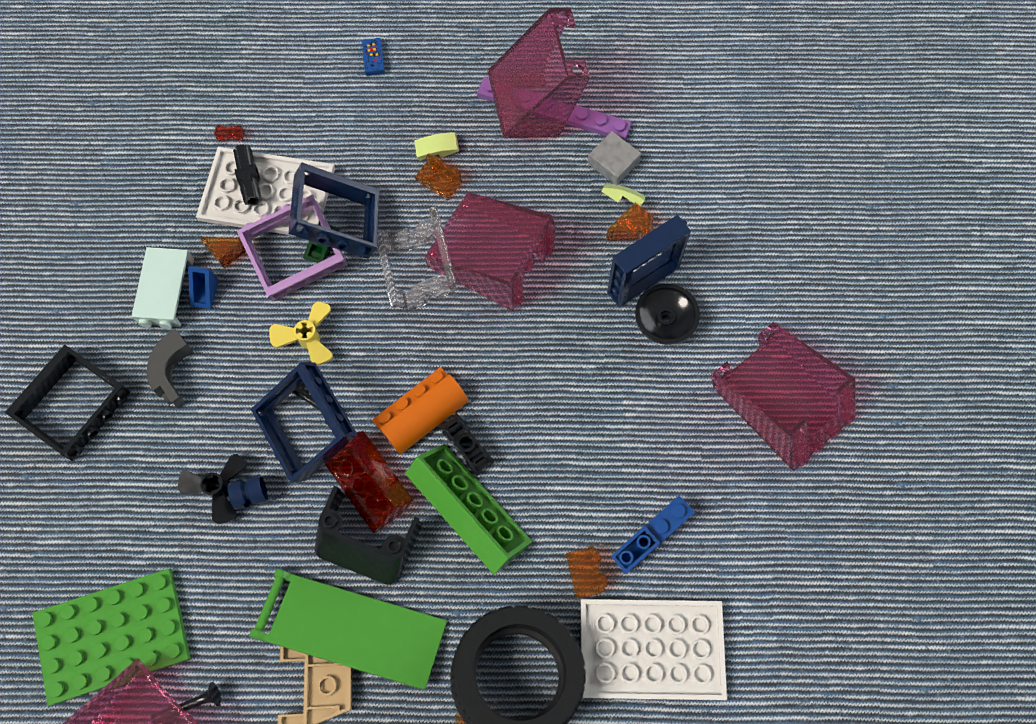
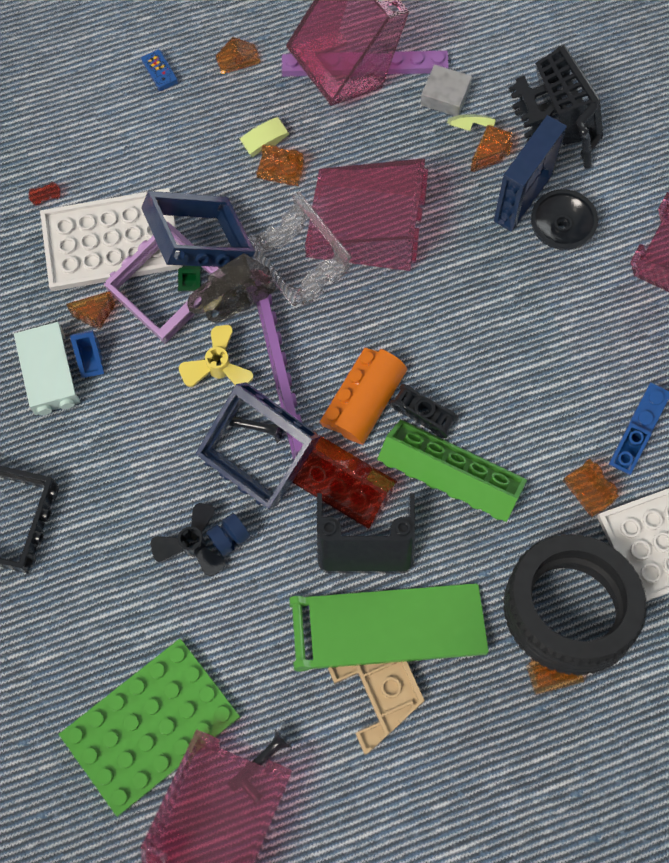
camera: 20 degrees left, 0 degrees up
dark grey arch [147,329,193,409] -> none
black piece [233,144,262,206] -> none
none -> clear smoke brick [187,253,276,323]
none -> clear orange slope [215,37,261,74]
none -> medium lavender plate [254,284,303,460]
none -> black piece [509,45,603,169]

